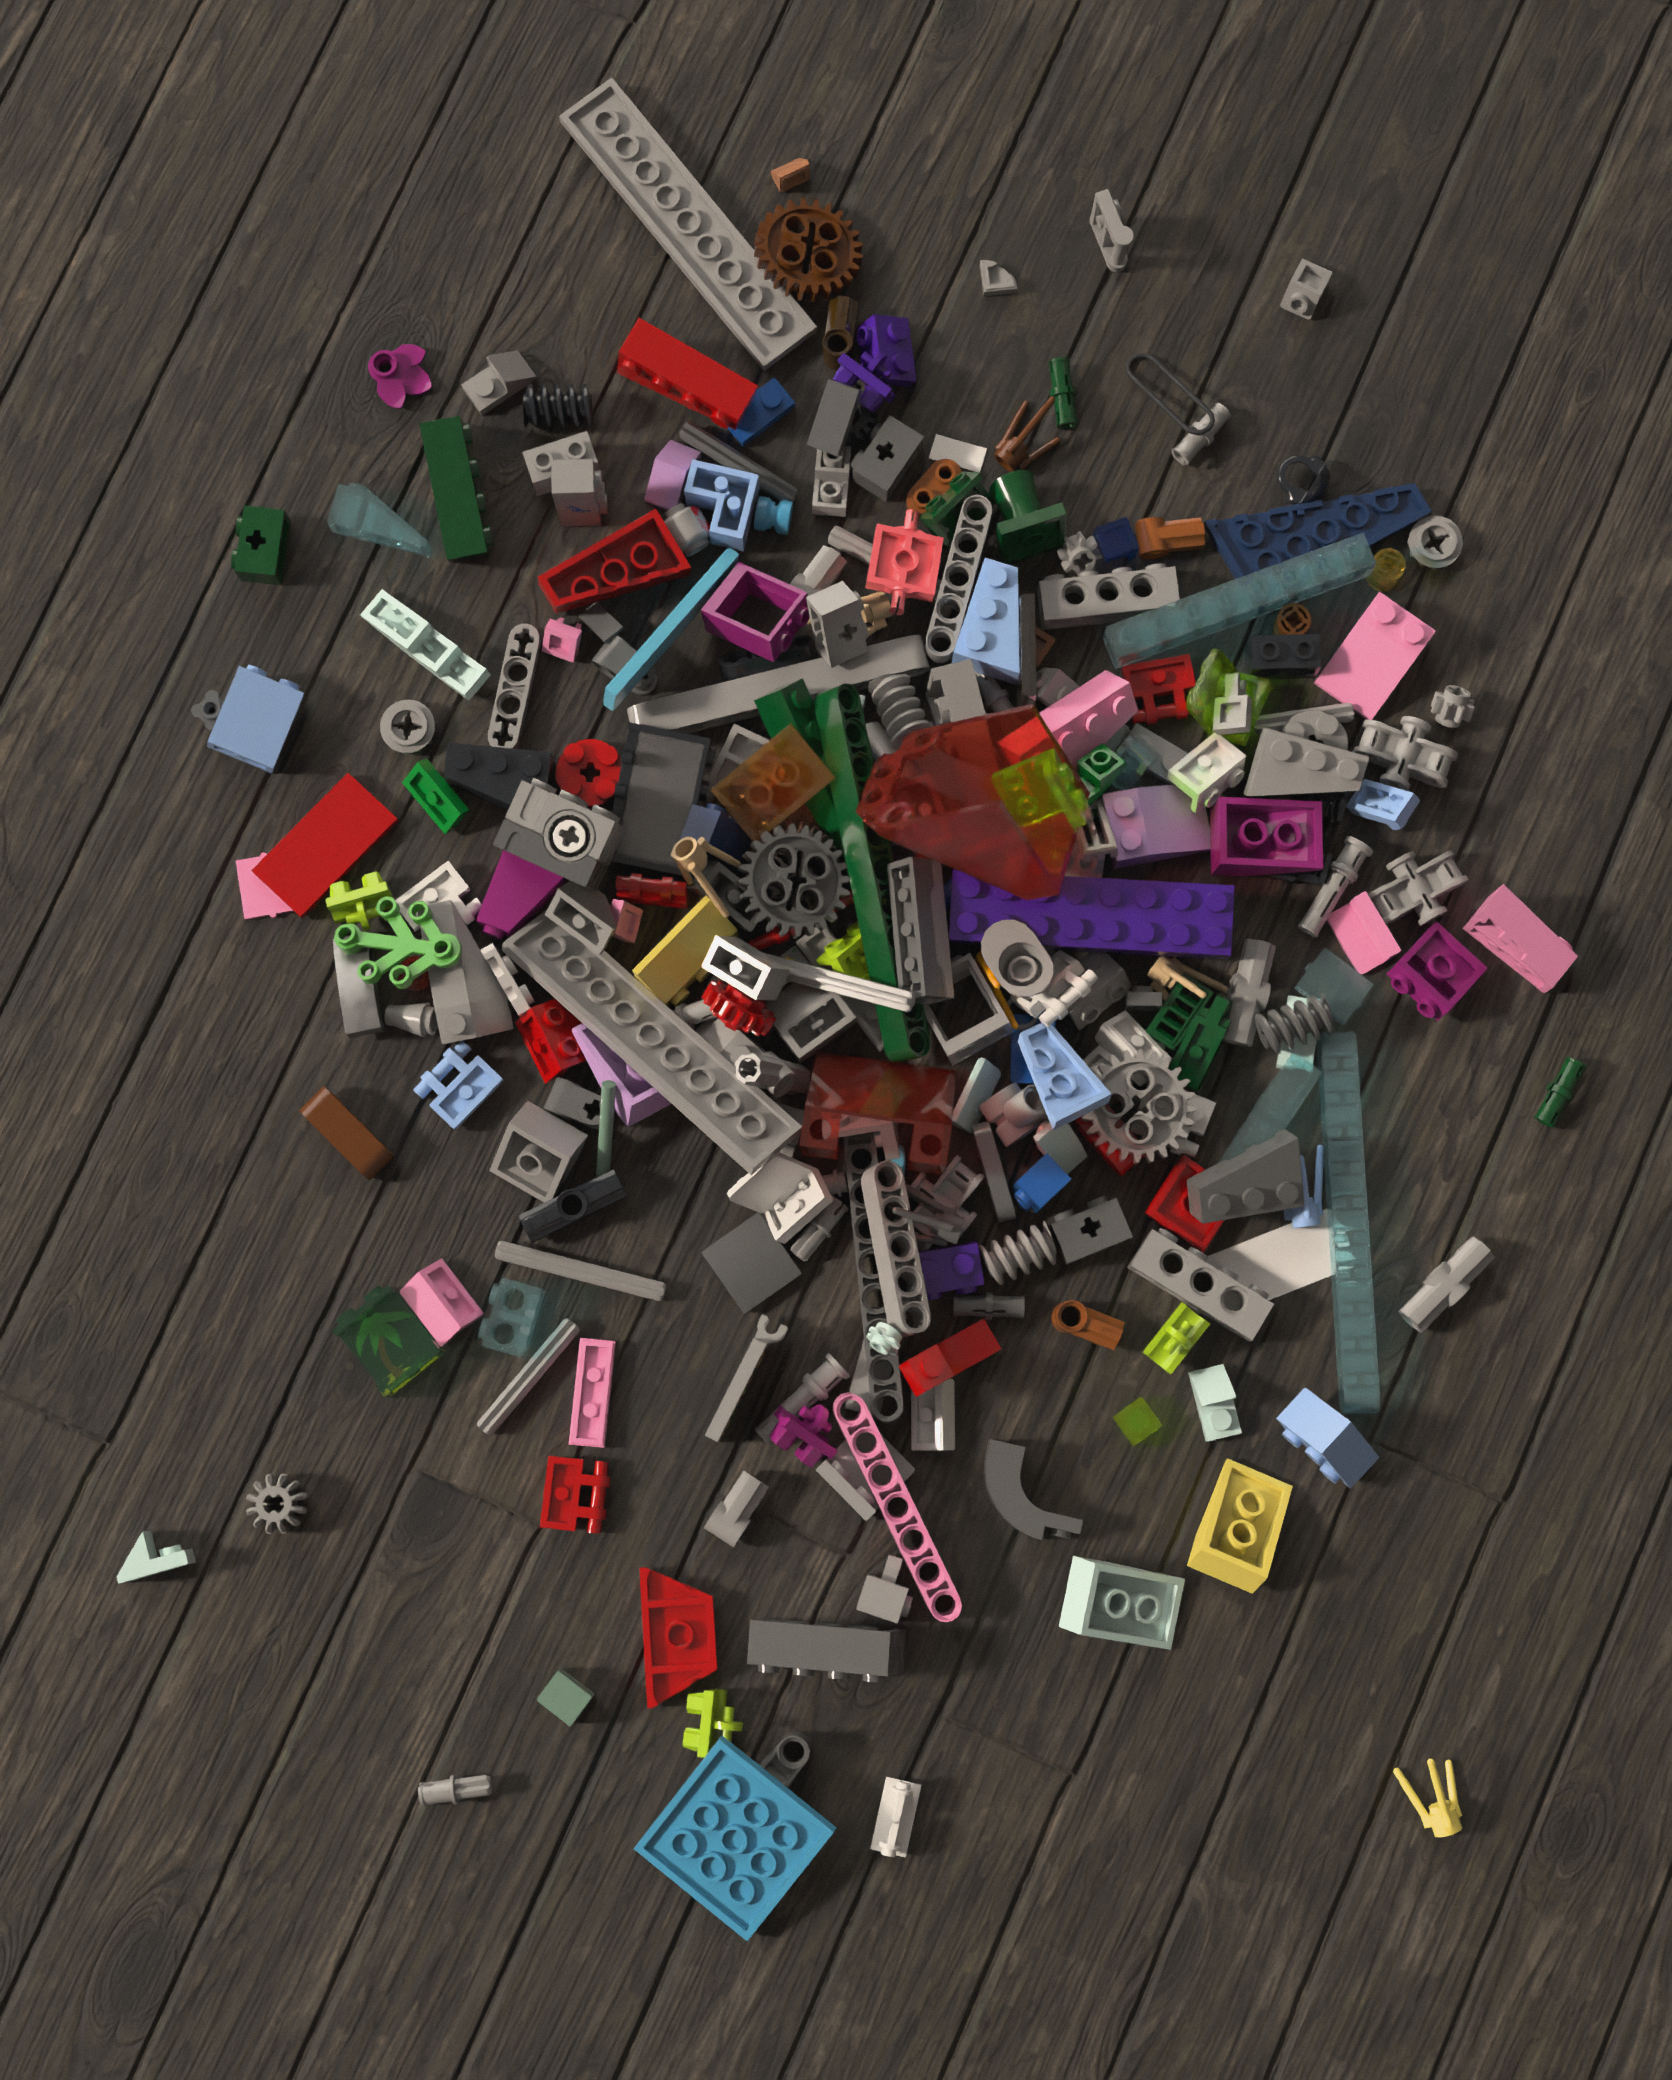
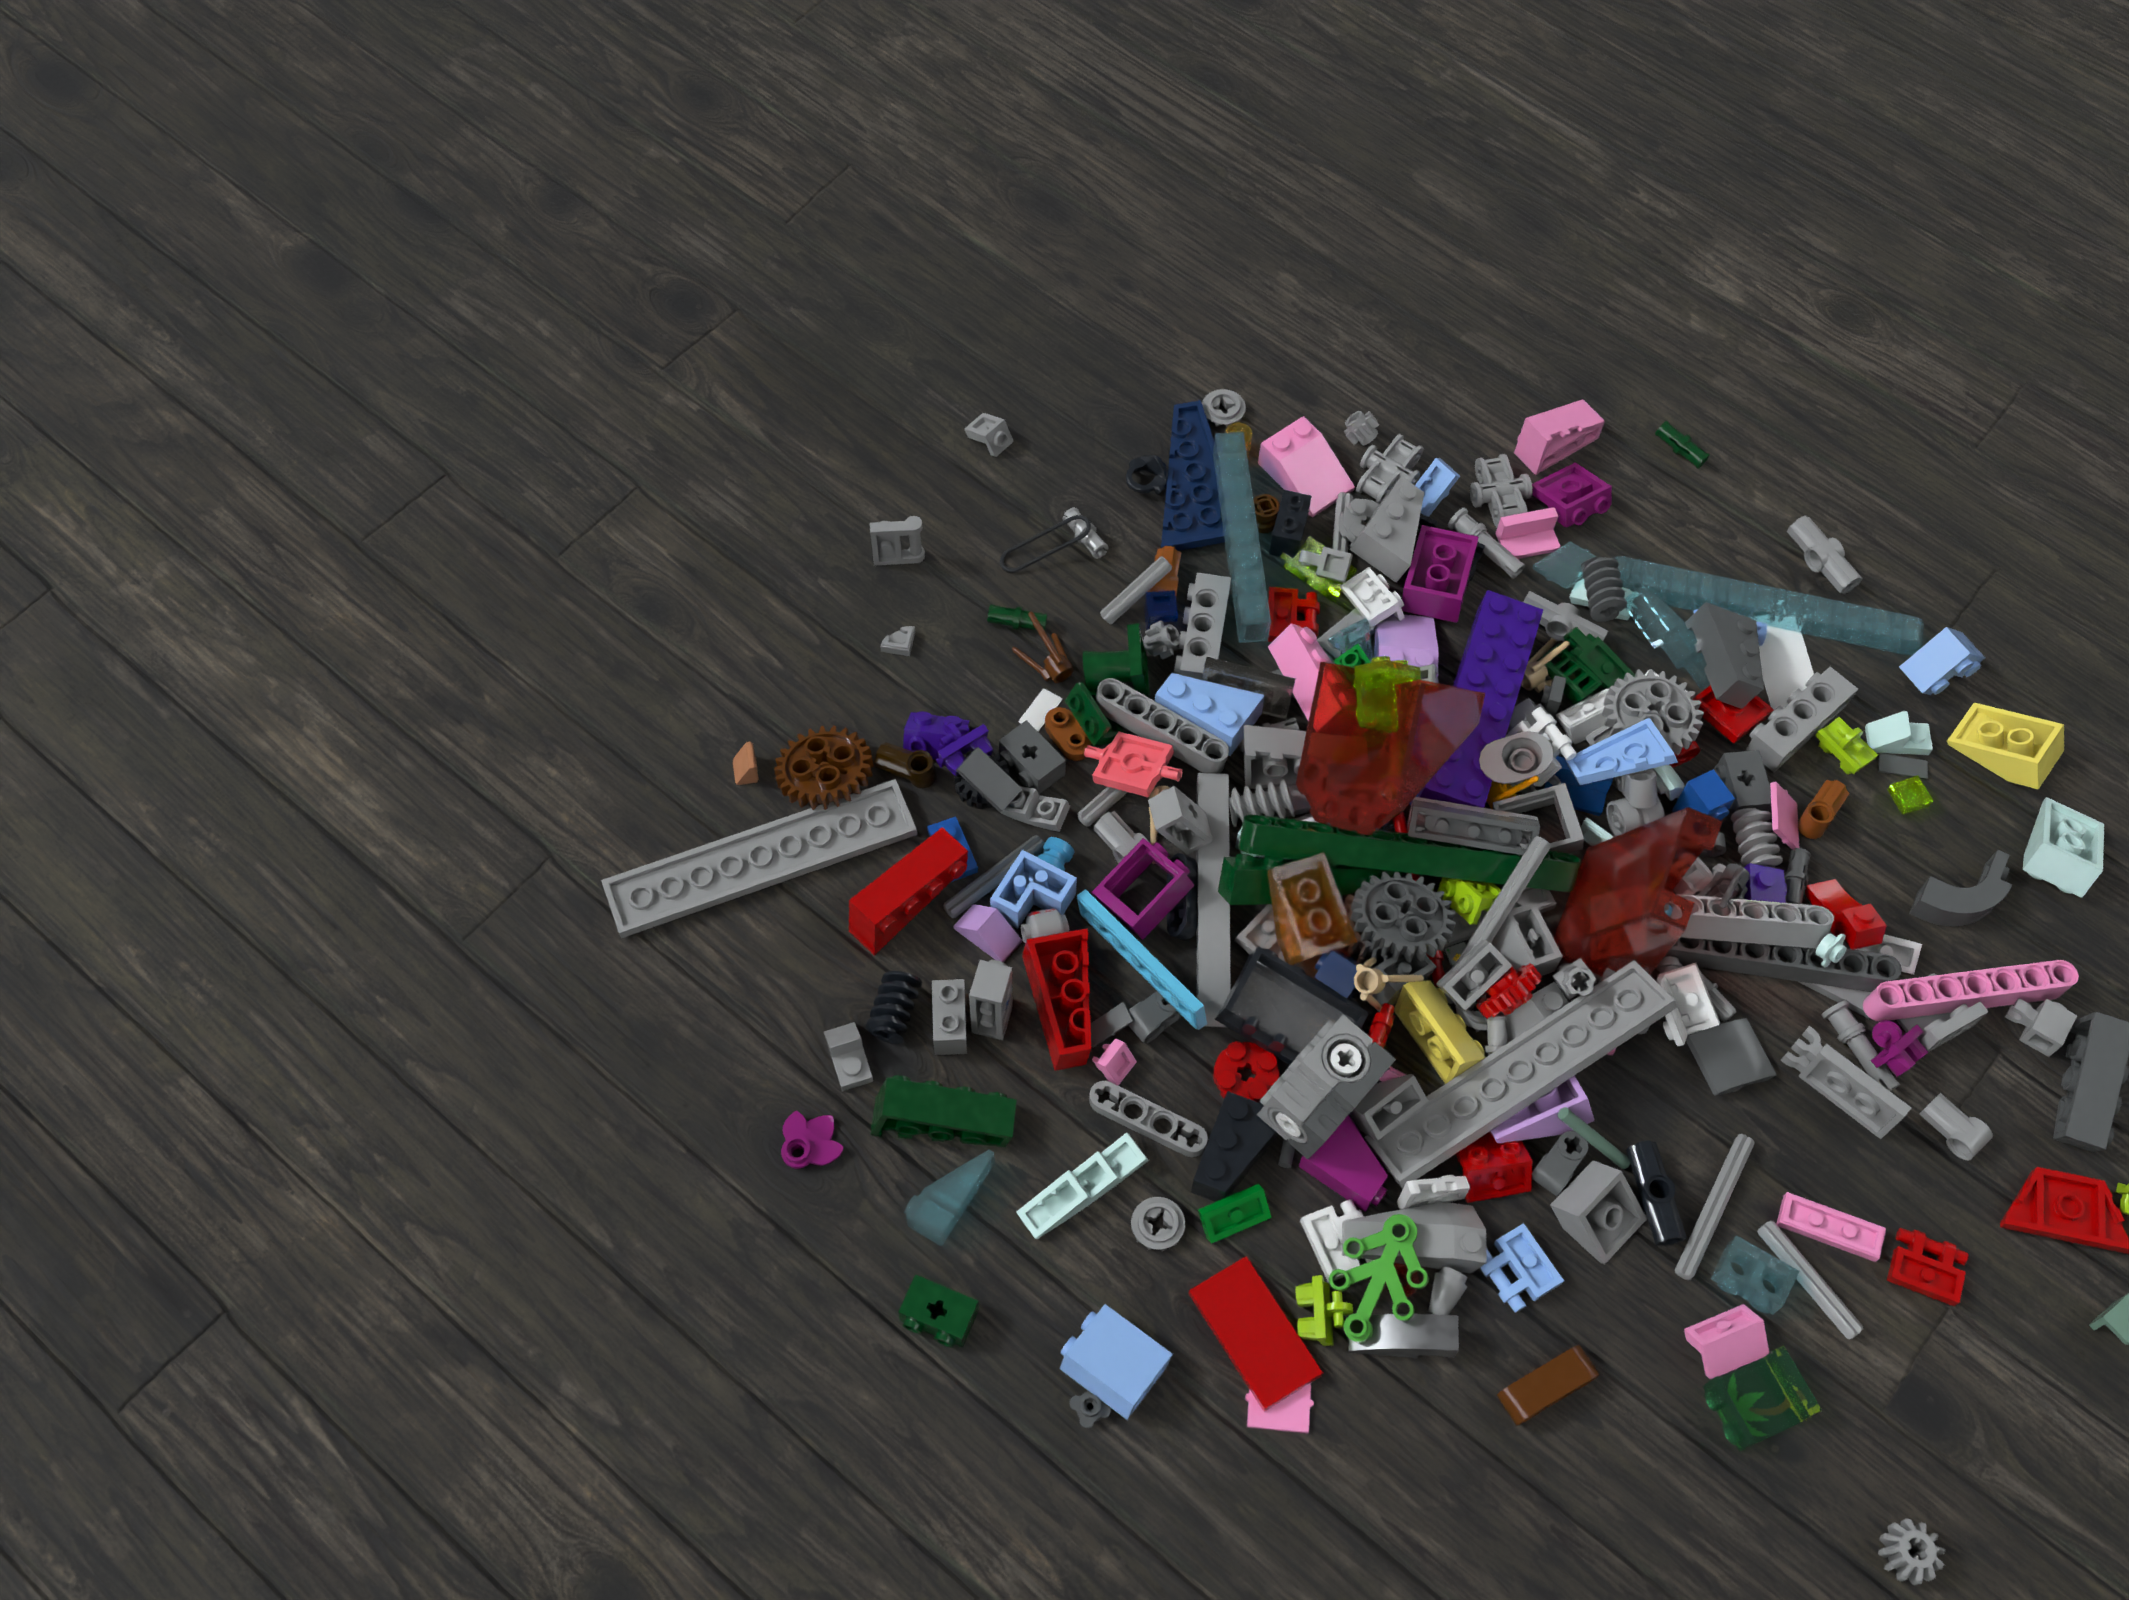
camera: 75 degrees left, 20 degrees down
none -> light grey axle [1100,556,1172,624]
none -> bright pink piece [1770,782,1799,850]
none -> dark grey window [1878,753,1928,780]

